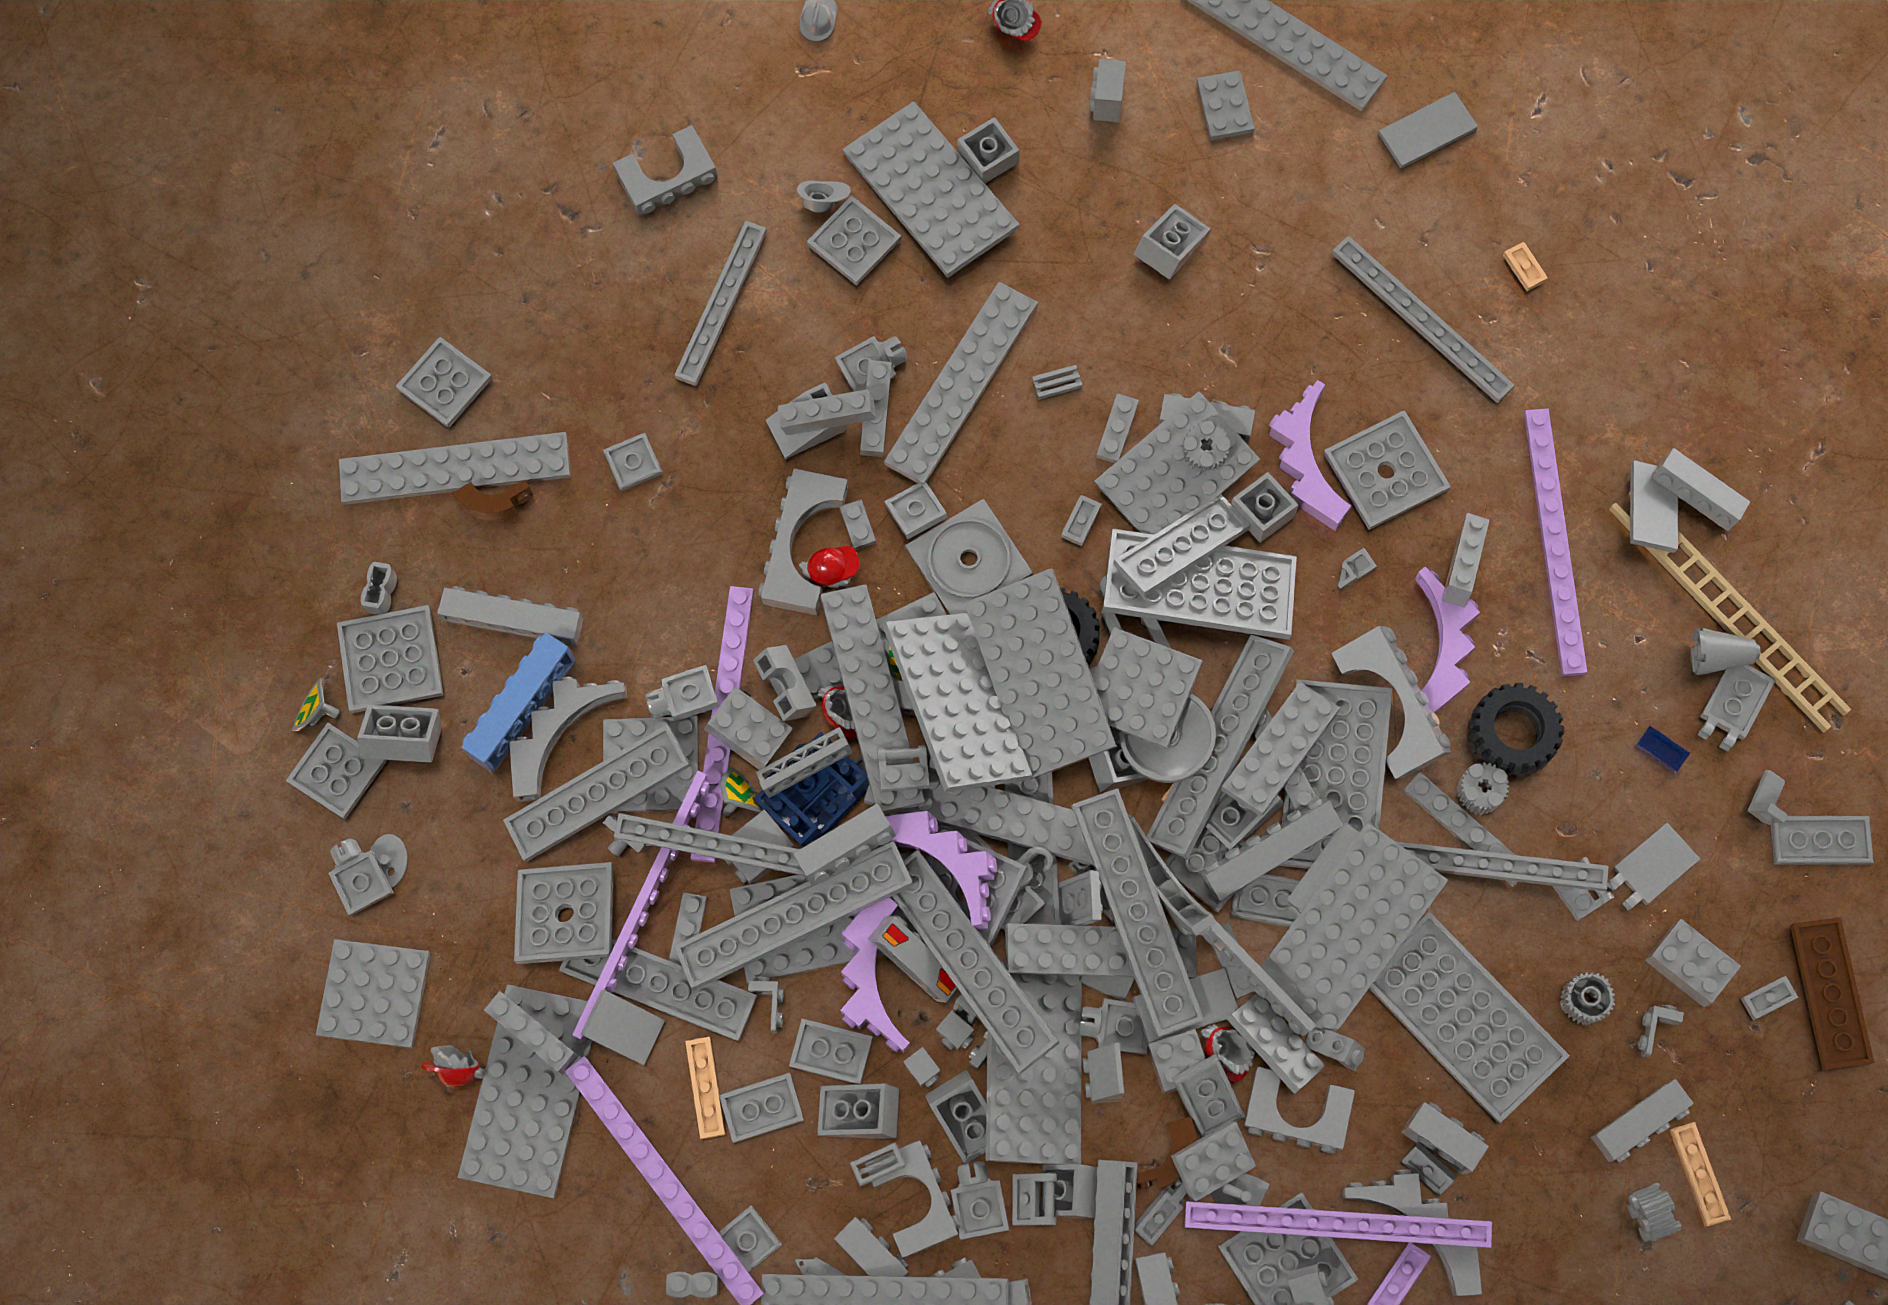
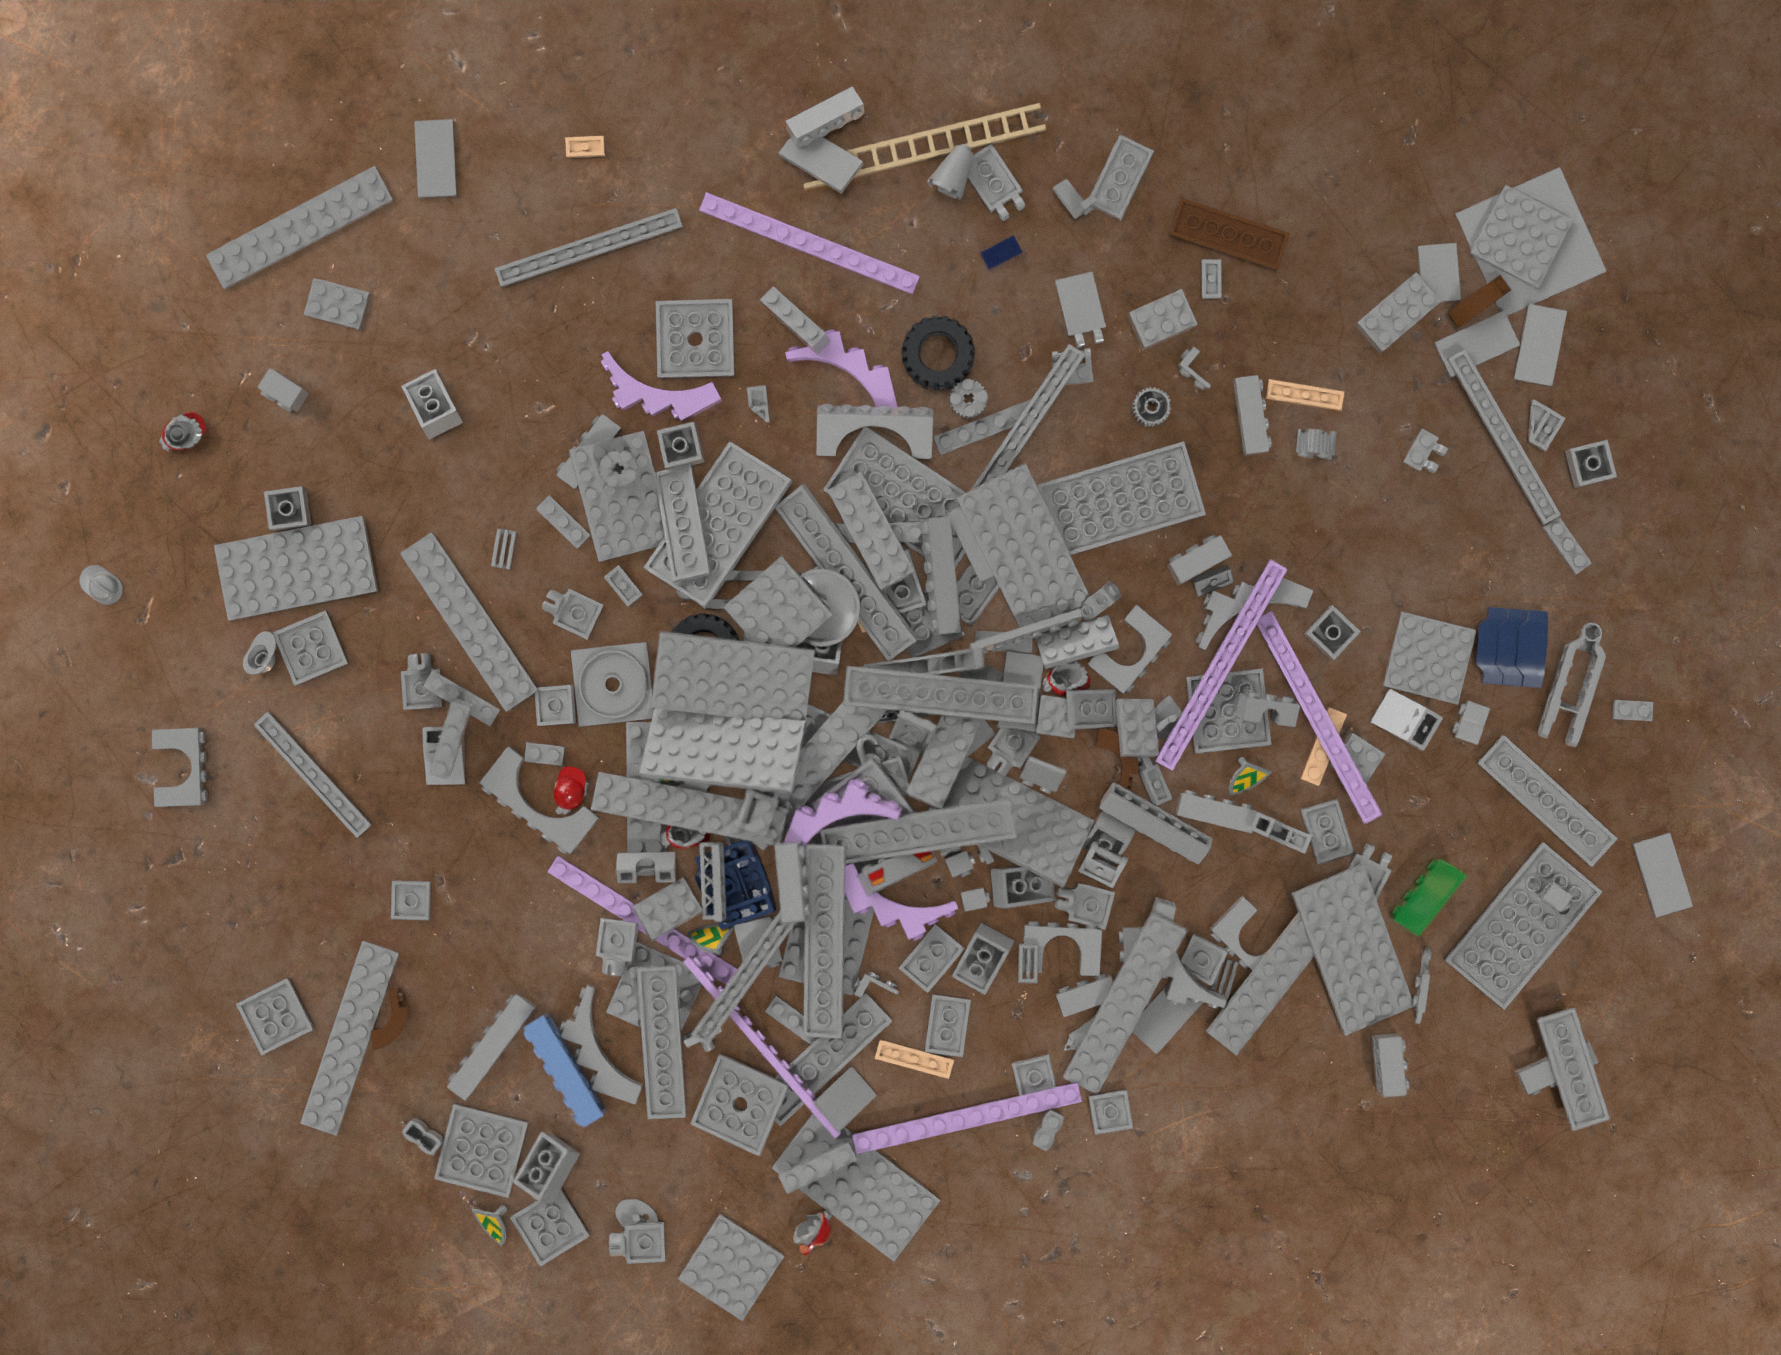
camera: 65 degrees left, 15 degrees up
none -> light grey plate [542,589,603,639]

